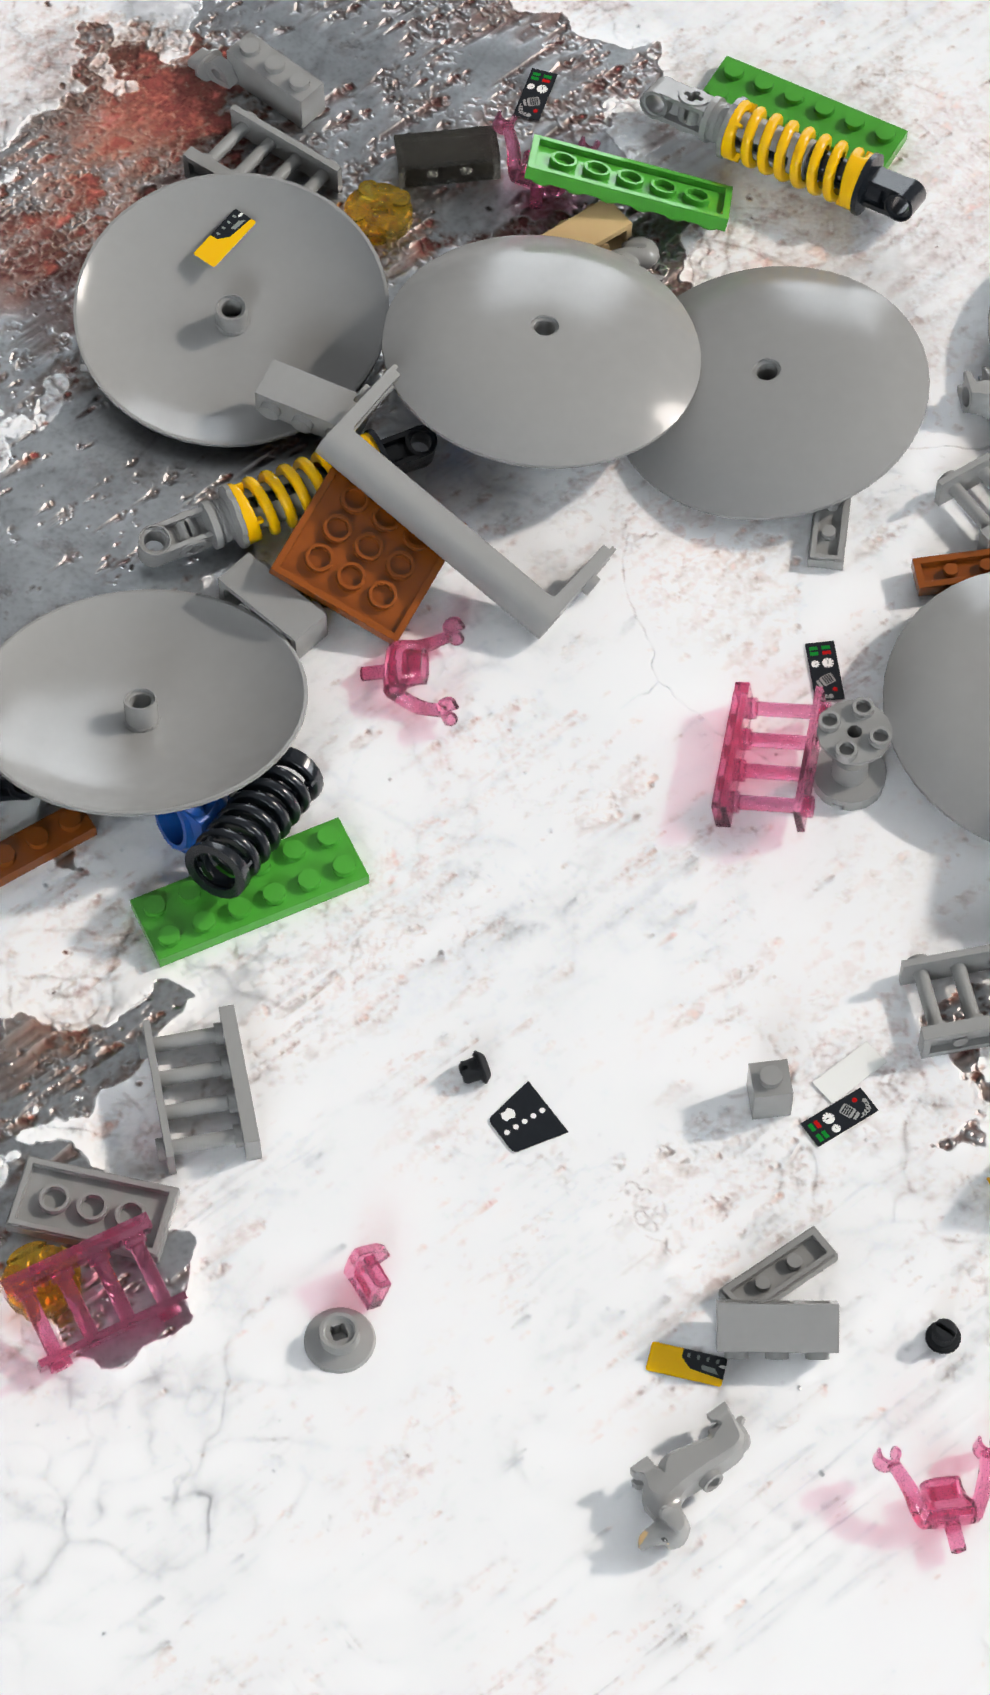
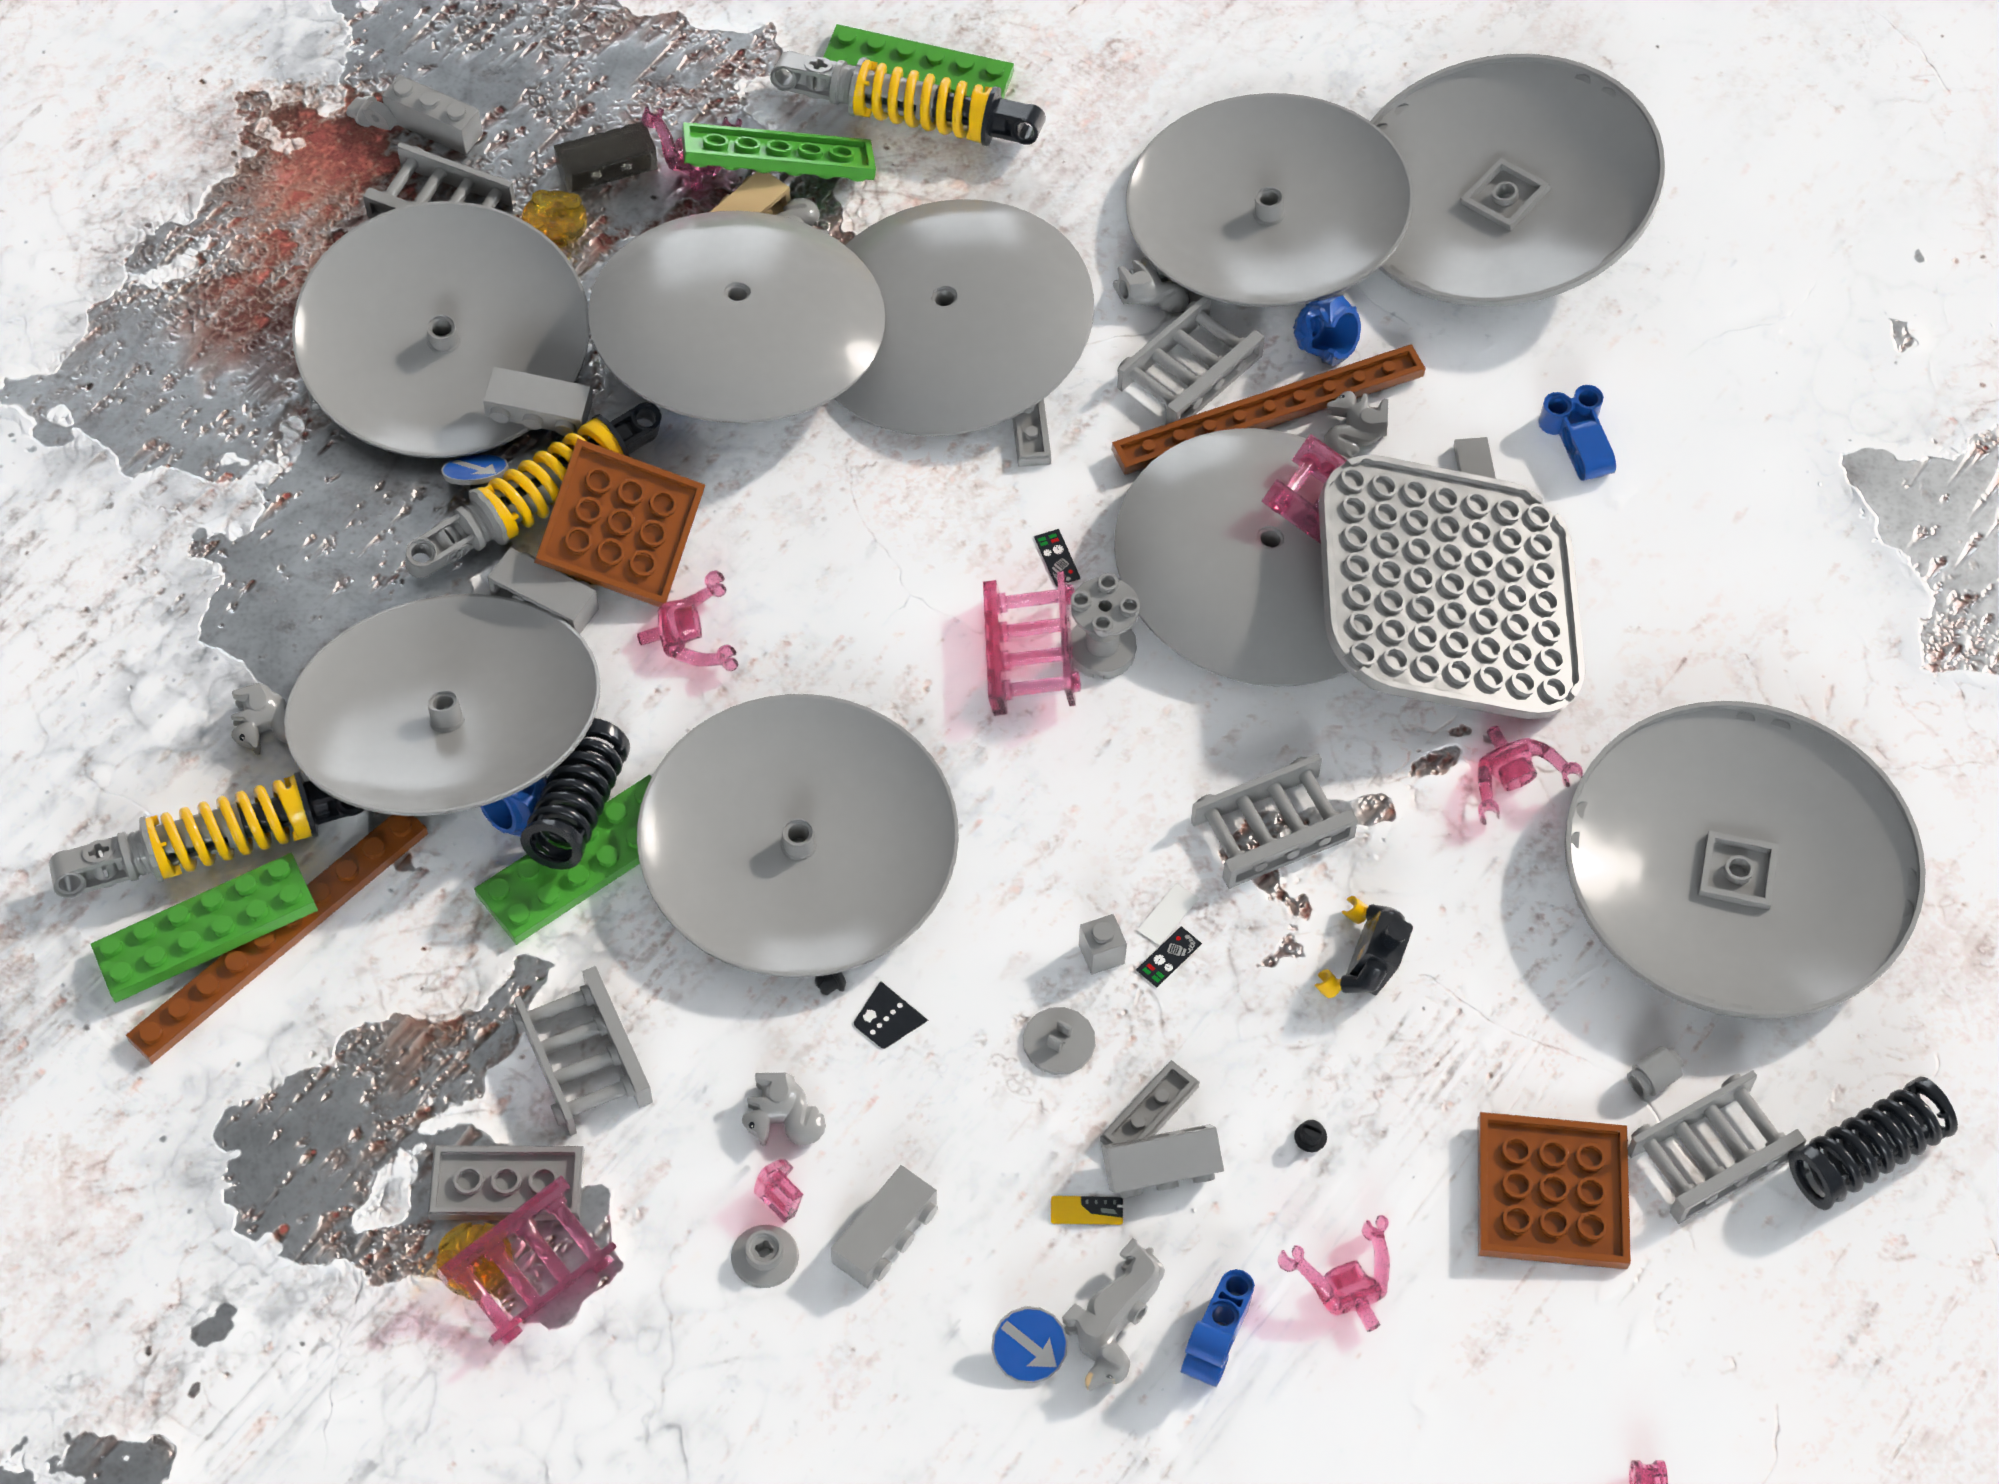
camera: 15 degrees left, 0 degrees up
yellow sticker [194,209,256,267] -> none
light grey piece [315,364,617,639] -> none
black sticker [513,68,558,121] -> none
none -> piece [441,454,509,490]
none -> light grey dish [637,694,959,978]
none -> light grey animal [742,1073,826,1146]
none -> light grey brick [831,1165,938,1289]
none -> blue piece [991,1306,1068,1383]
none -> light grey piece [1023,1007,1096,1075]
none -> blue piece [1180,1269,1255,1387]

